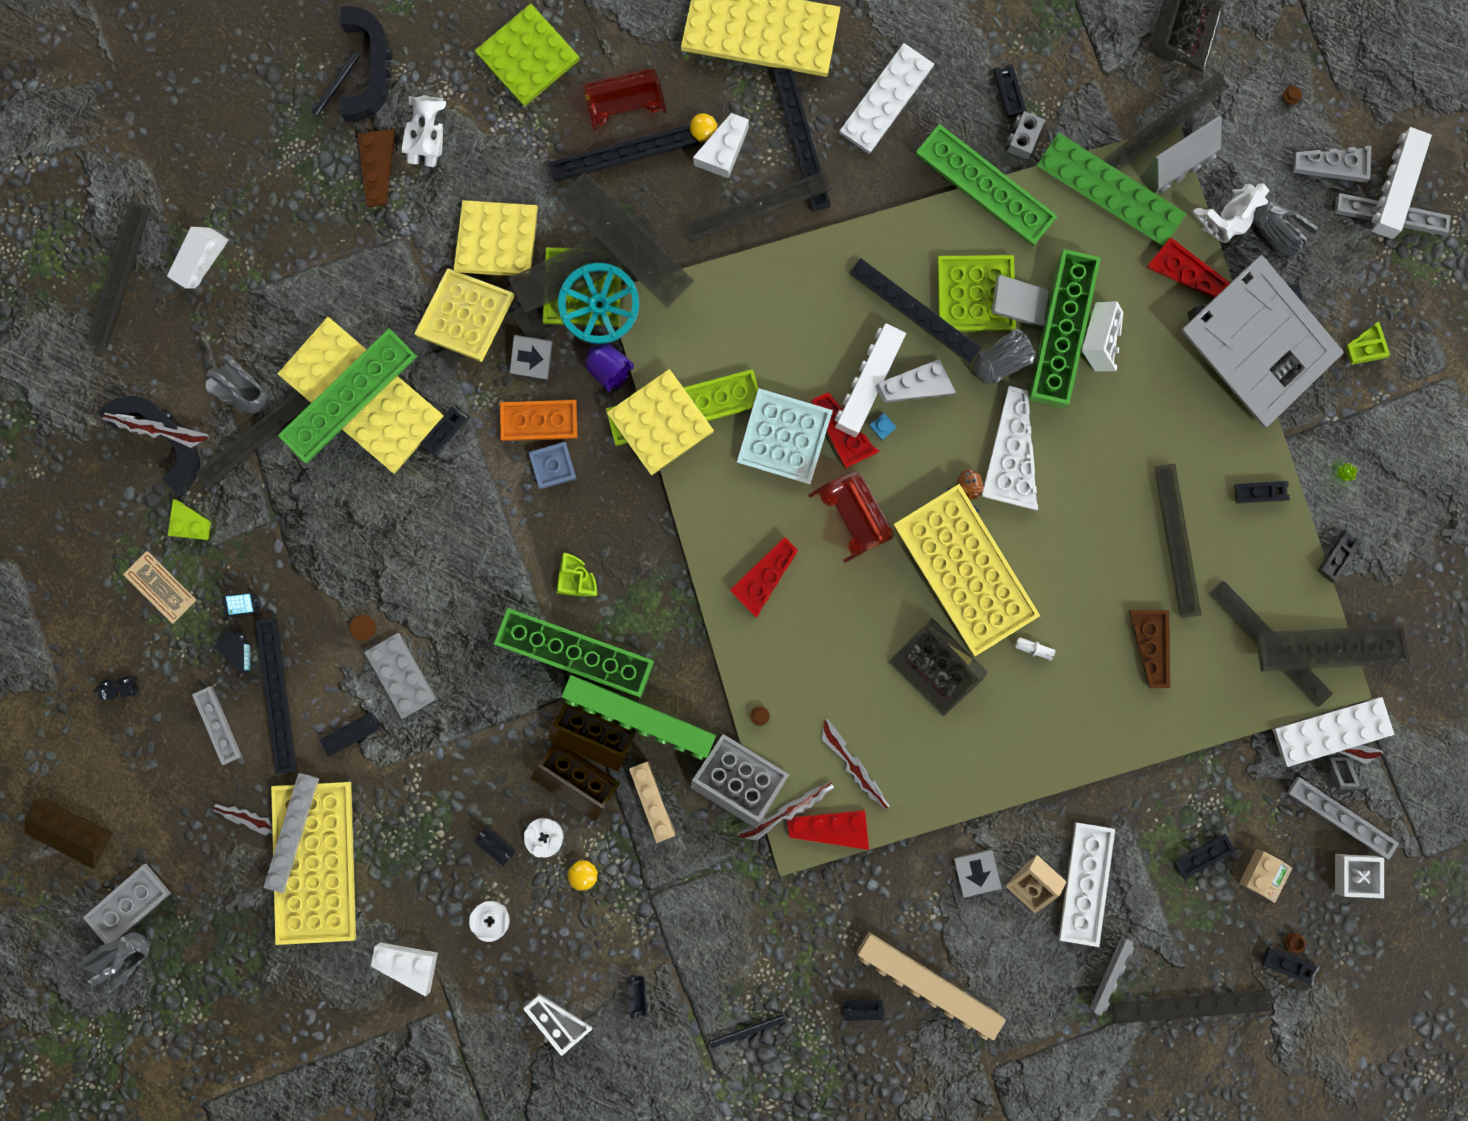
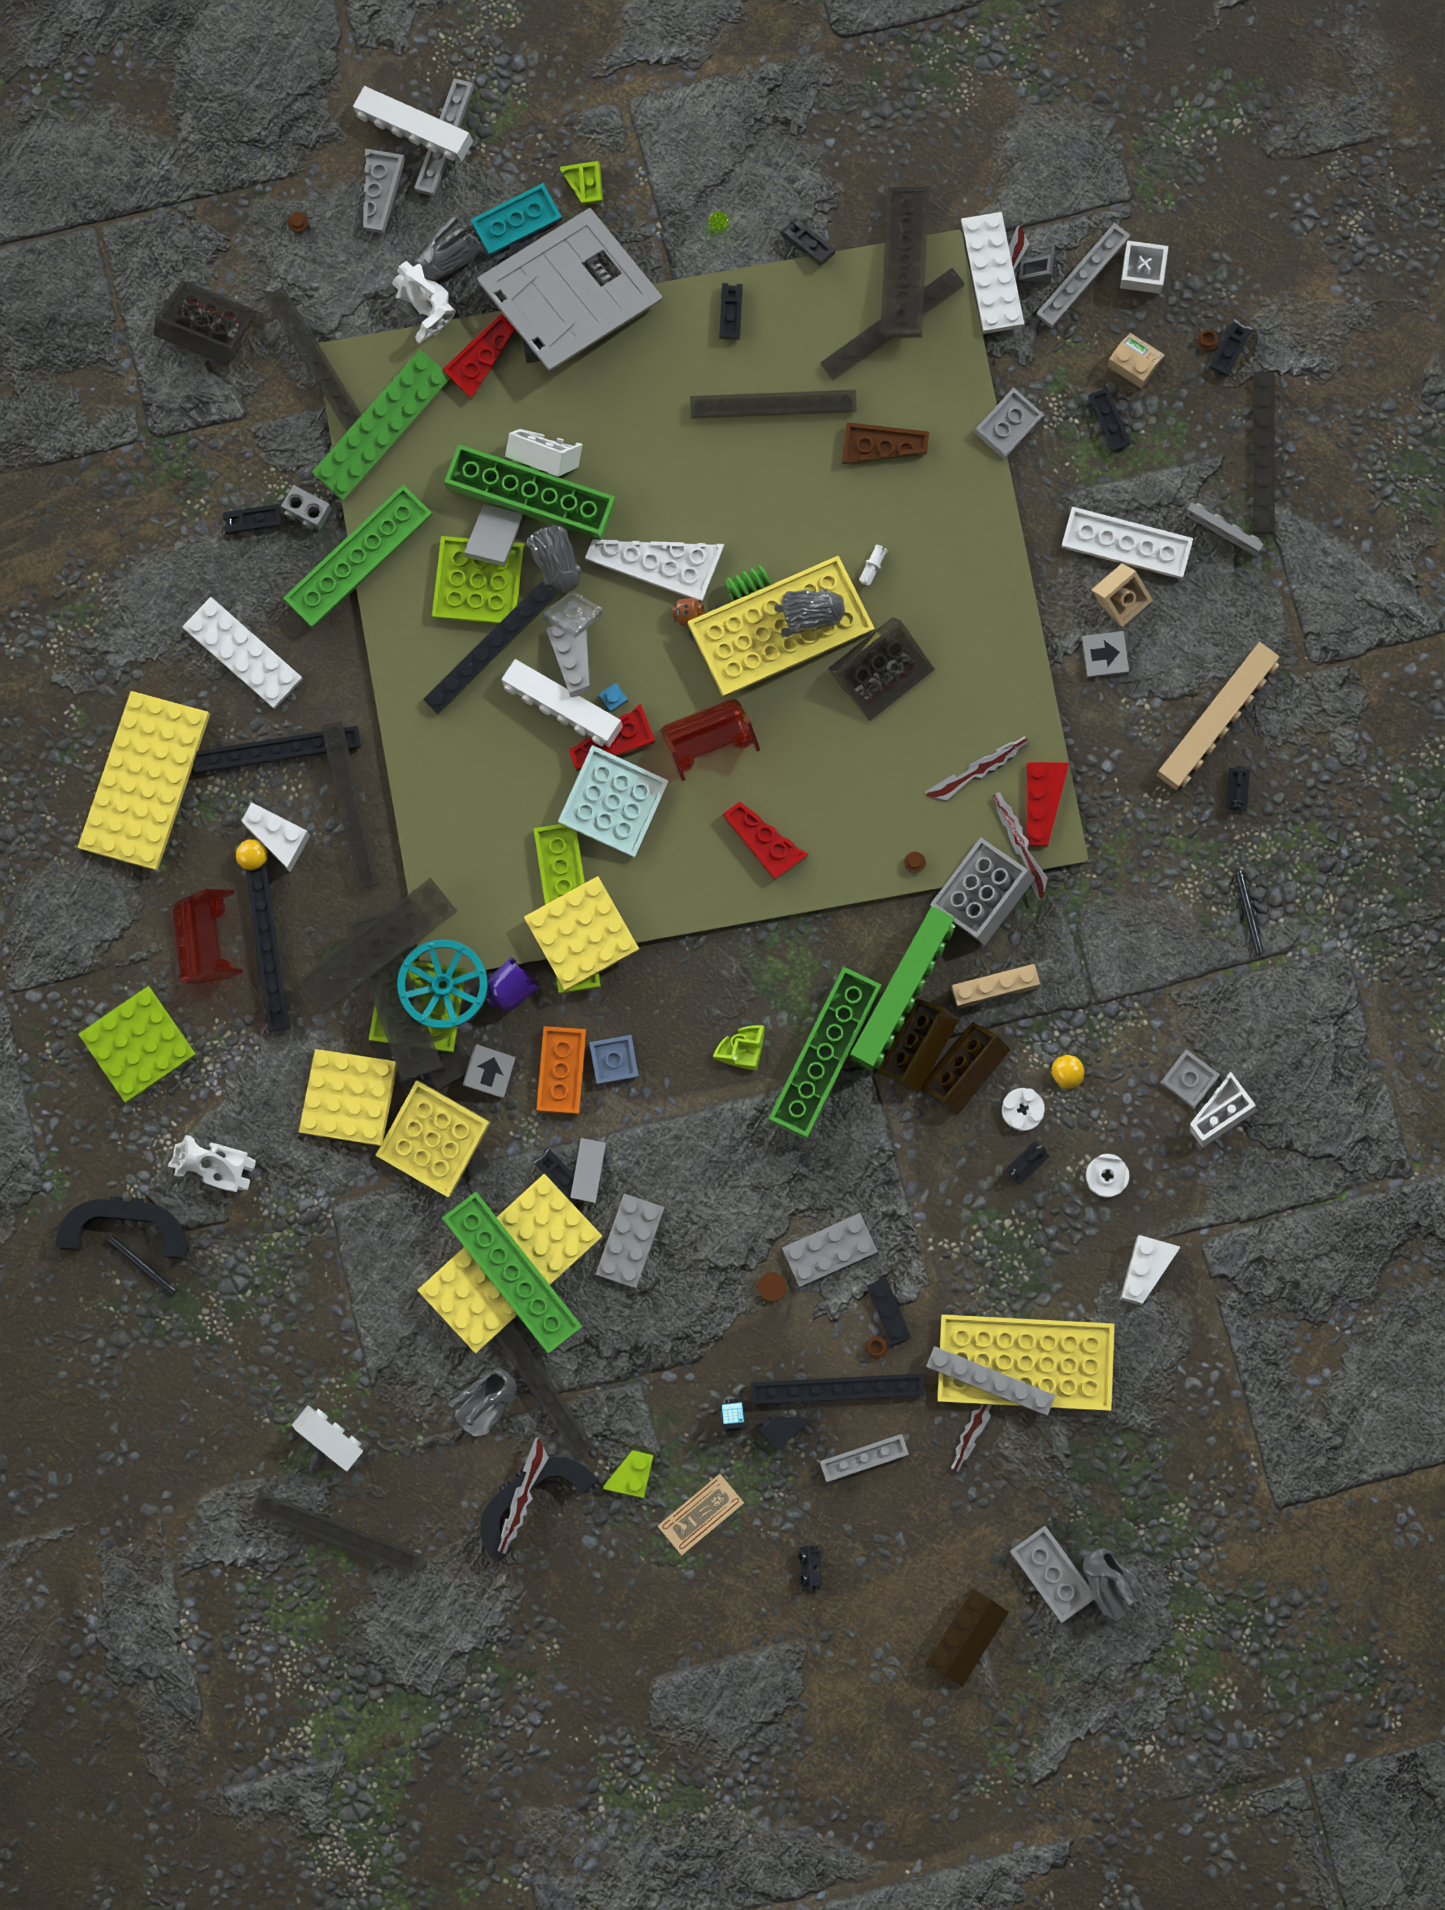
camera: 80 degrees left, 5 degrees down
reddish brown wing [358,129,396,208] -> none
black hinge [625,975,648,1019] -> none
light grey slope [1141,116,1222,194] -> none
none -> teal plate [471,183,562,257]
none -> clear plate [544,590,603,638]
none -> light grey sticker [571,1138,606,1203]
none -> light grey plate [596,1194,665,1289]
none -> bright green piece [726,565,772,602]
none -> dark grey hair [774,588,845,638]
none -> reddish brown plate [866,1337,887,1358]
none -> light grey tile [973,387,1044,459]
none -> light grey tile [1160,1049,1220,1109]

